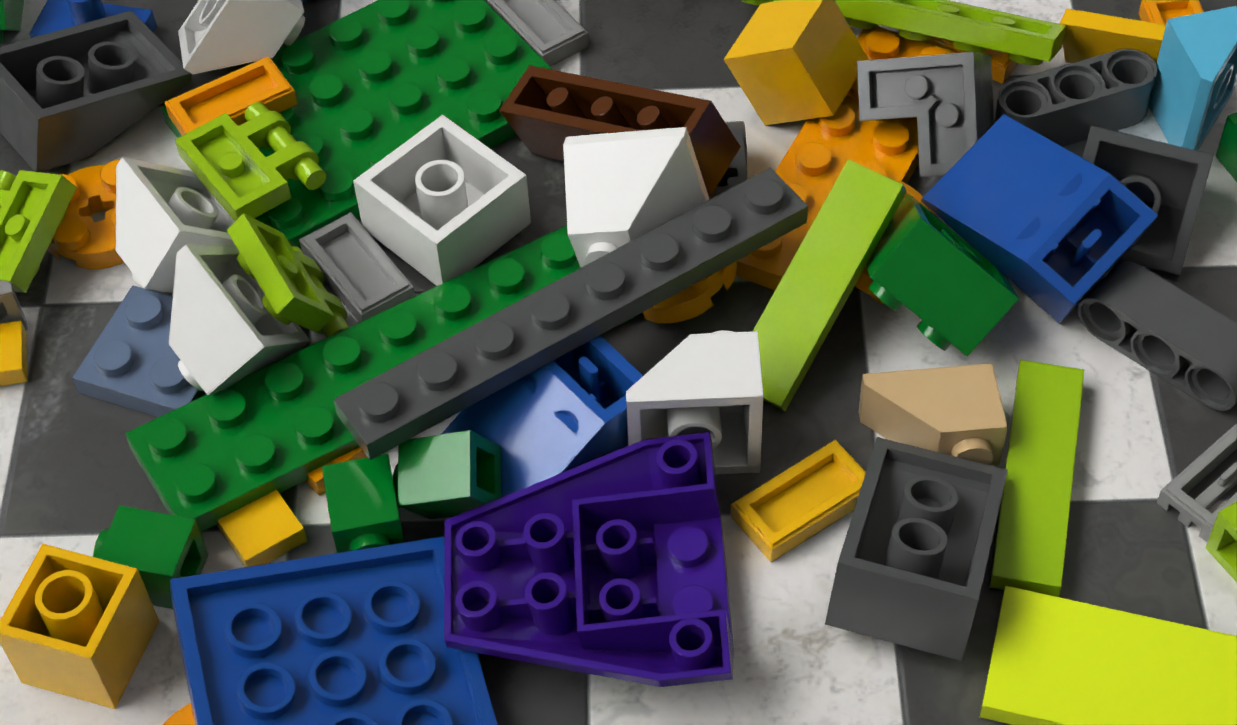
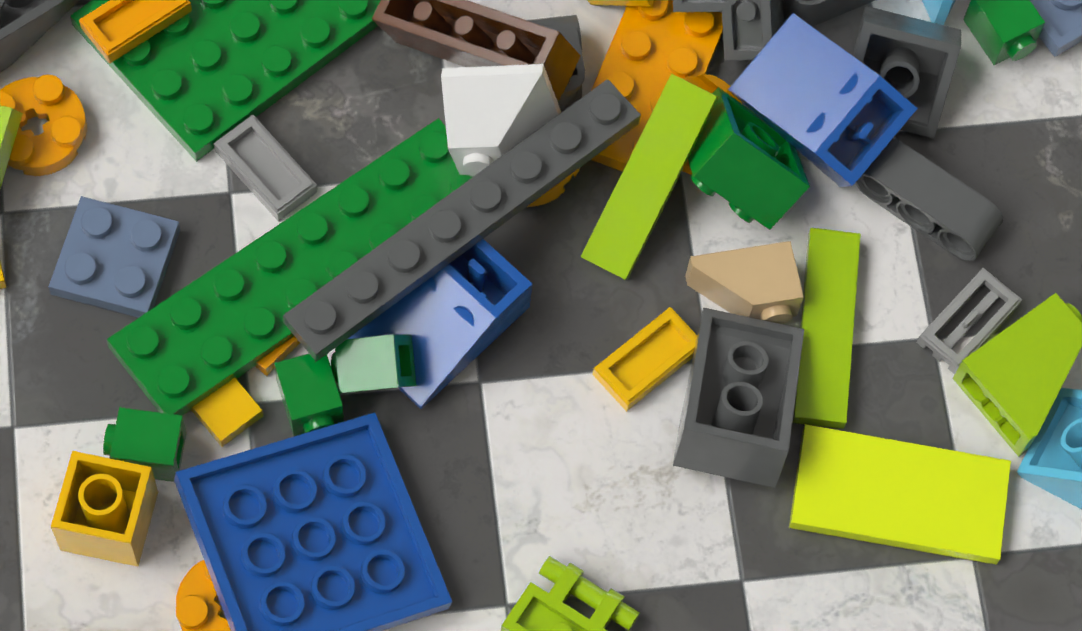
camera: 15 degrees left, 15 degrees up
white slope [116,157,235,294] -> none
white slope [169,245,310,395] -> none
lime plate [175,102,326,221] -> none
lime plate [227,213,349,338] -> none
white brick [353,115,531,286] -> none
dark purple wedge [444,432,734,687] -> none
white slope [626,330,764,474] -> none

